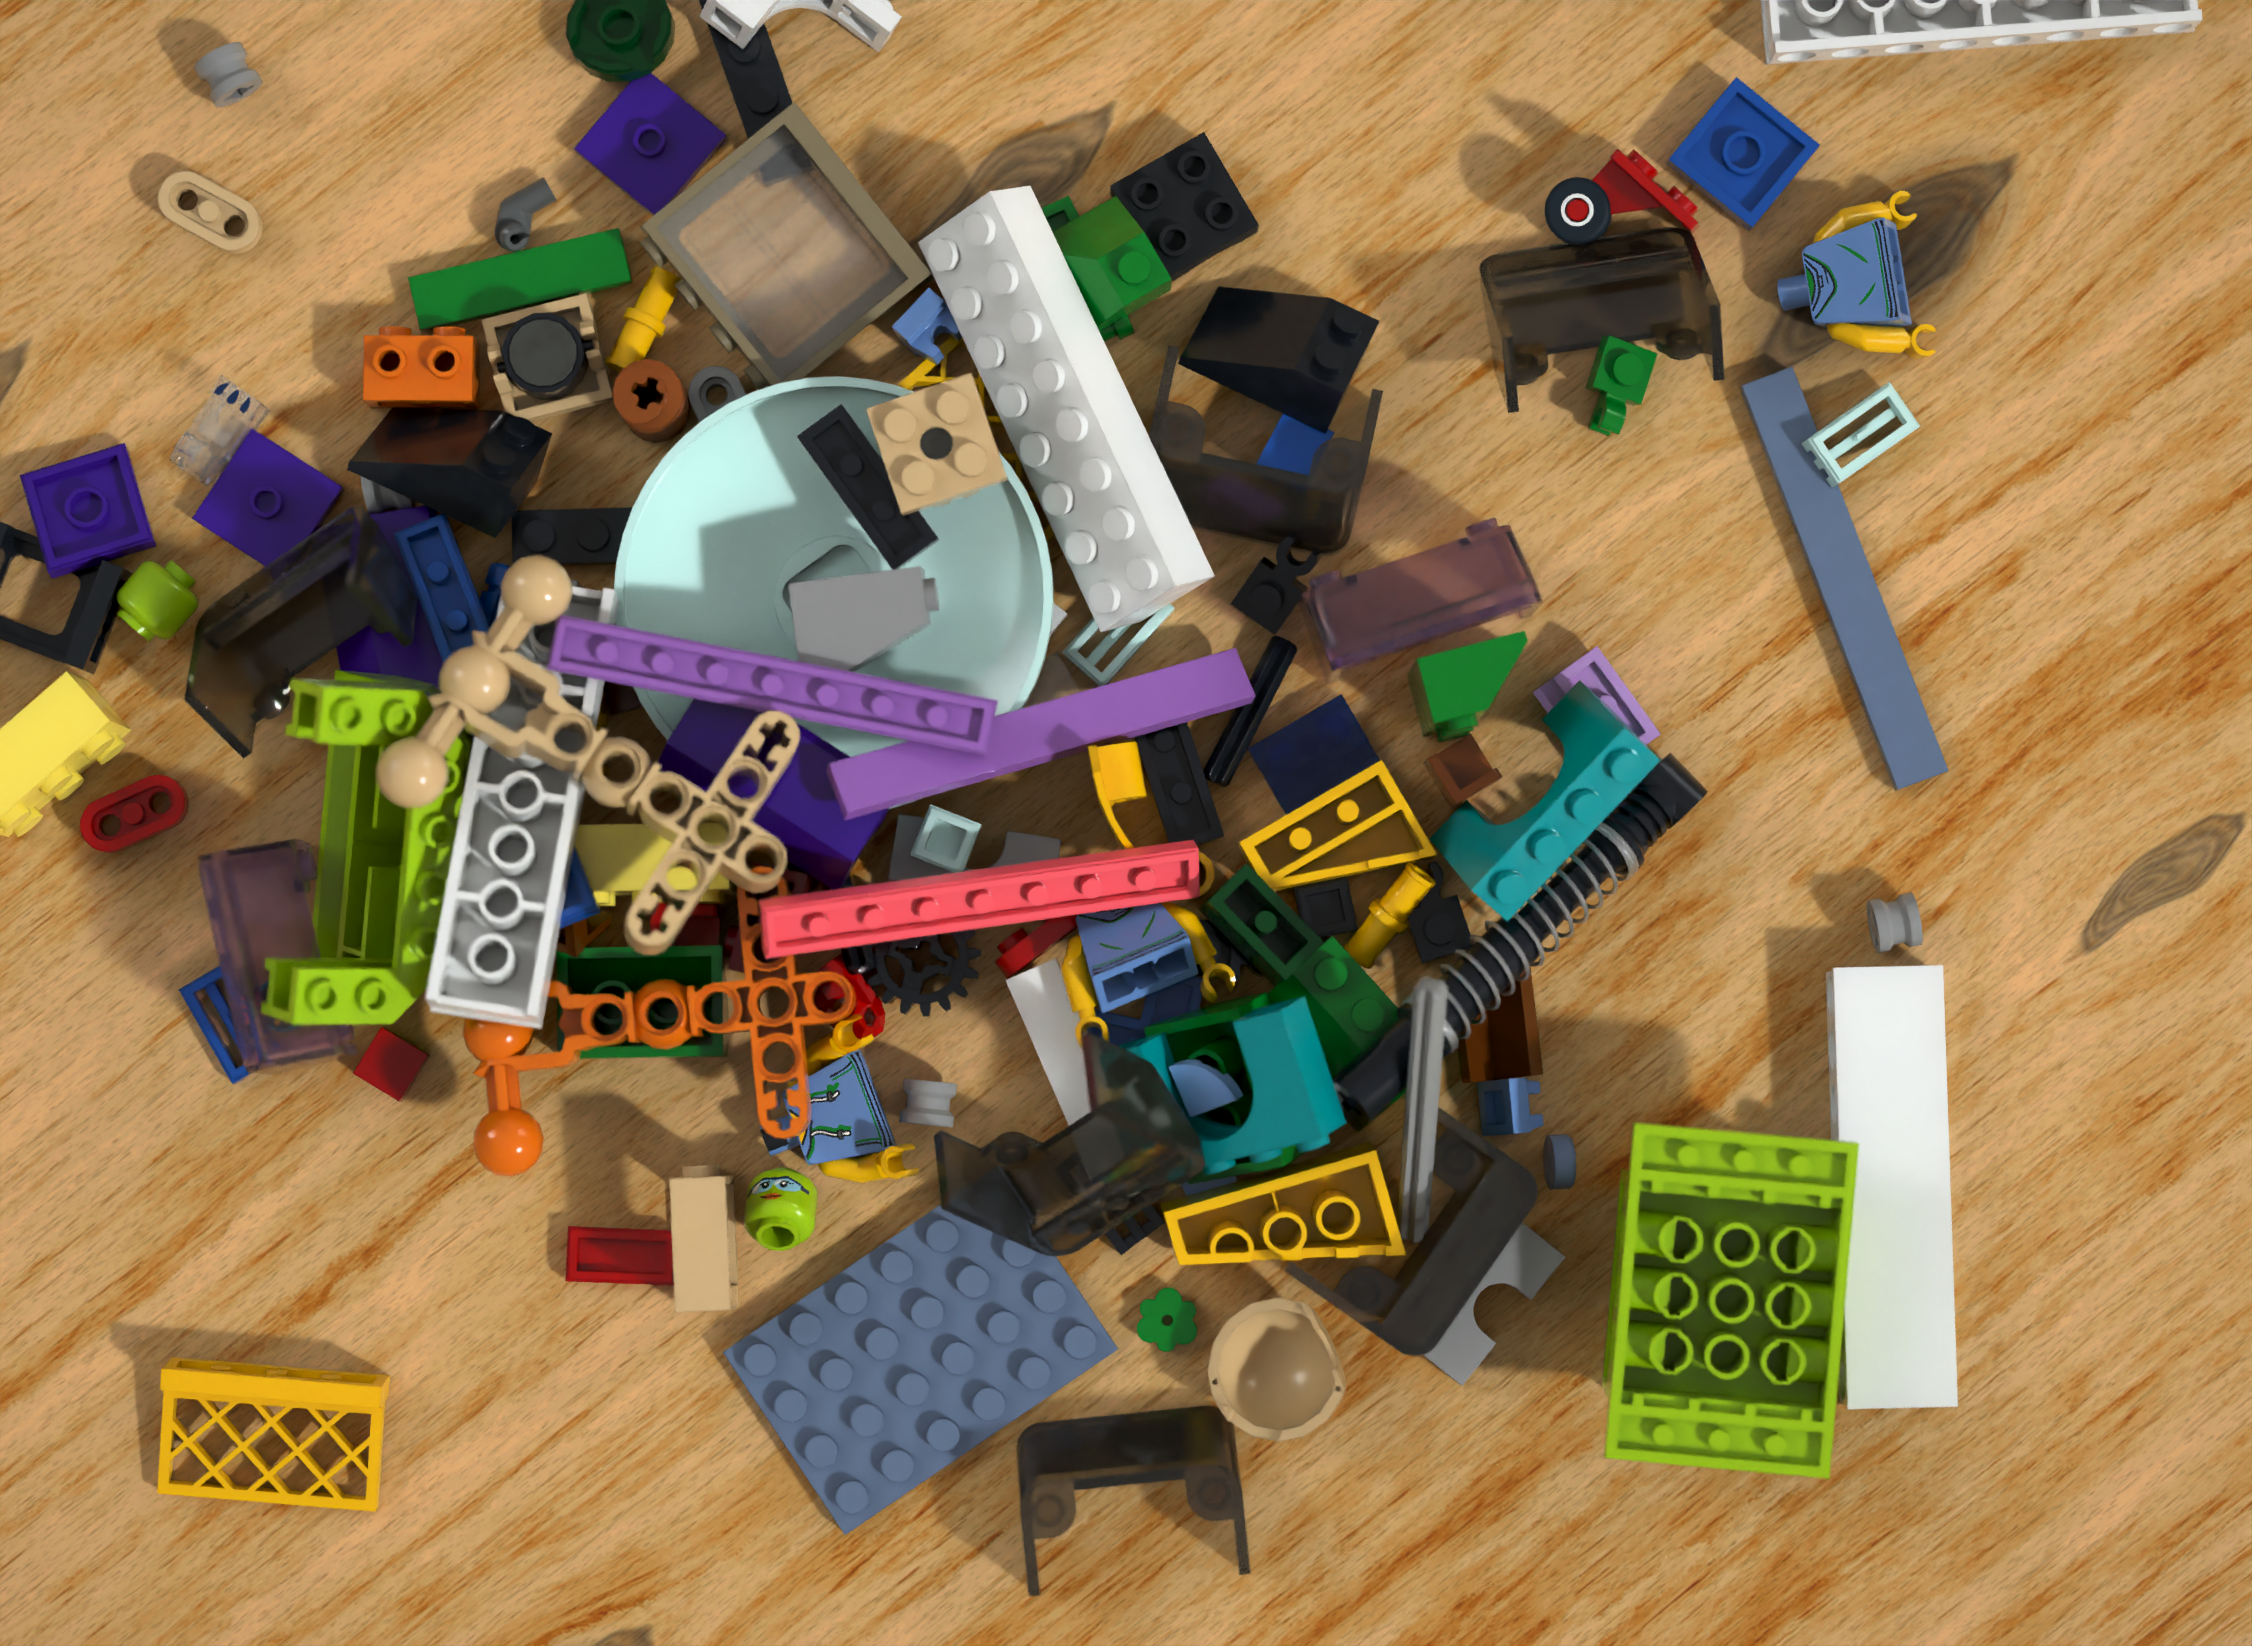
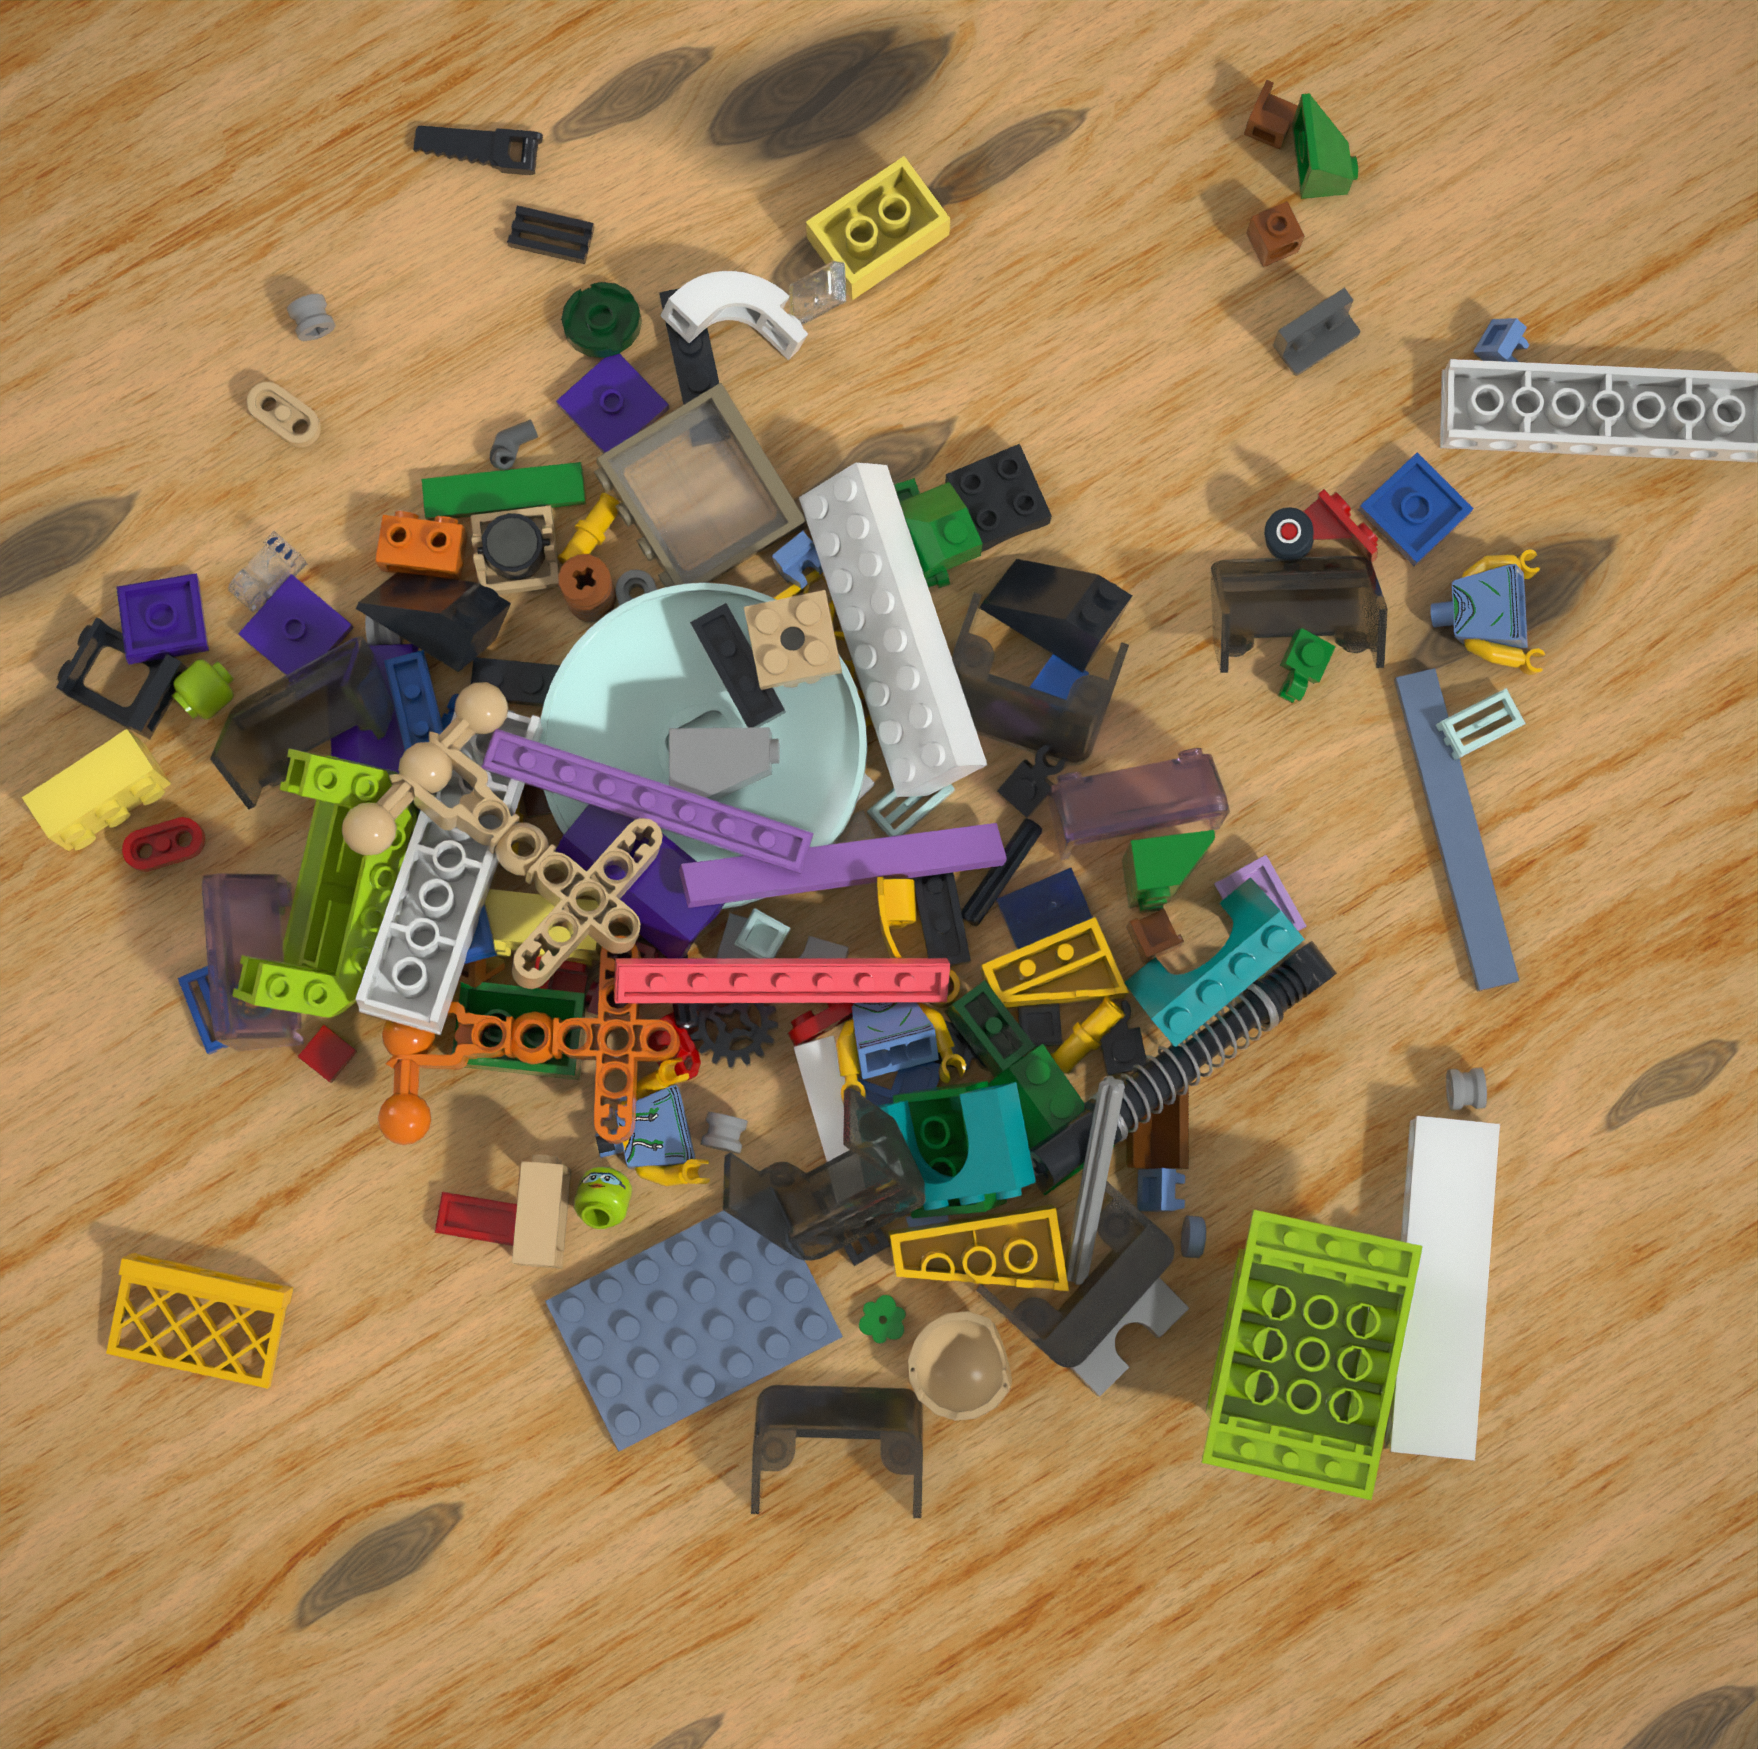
camera: 10 degrees right, 5 degrees down
light blue tile [1168,1059,1243,1118] -> none

